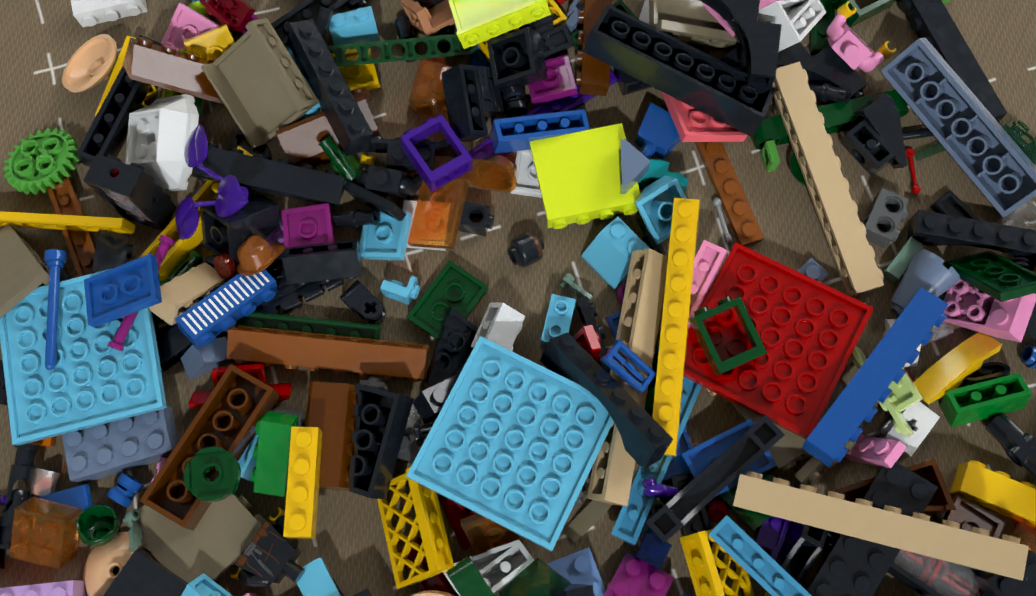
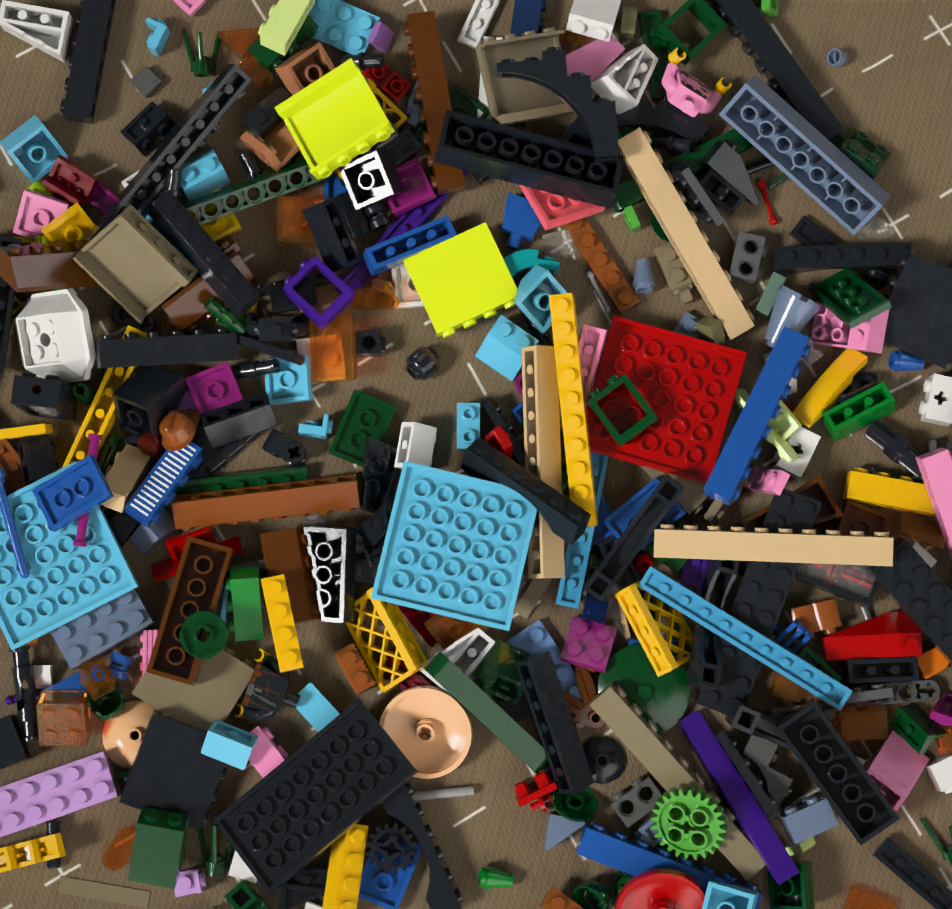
camera: 20 degrees left, 10 degrees up
sand green piece [123,508,144,552] -> none
dark purple plant [175,125,249,240] -> none
sand green piece [559,273,593,300] -> none
blue tile [601,339,656,394] -> none
sand blue slope [619,139,651,194] -> none
dark purple arm [642,477,678,500] -> none
none -> dark green pin [73,383,95,404]
none -> clear orange brick [79,658,115,701]
none -> dark orange brick [334,644,376,695]
none -> clear panel [542,230,574,259]
none -> tan piece [612,583,631,639]
none -> sand blue cone [633,258,655,294]
none -> dark tan hinge [654,243,693,305]
none -> black plate [669,160,725,227]
none -> olive piece [695,316,726,345]
none -> sand blue hinge [827,48,847,67]

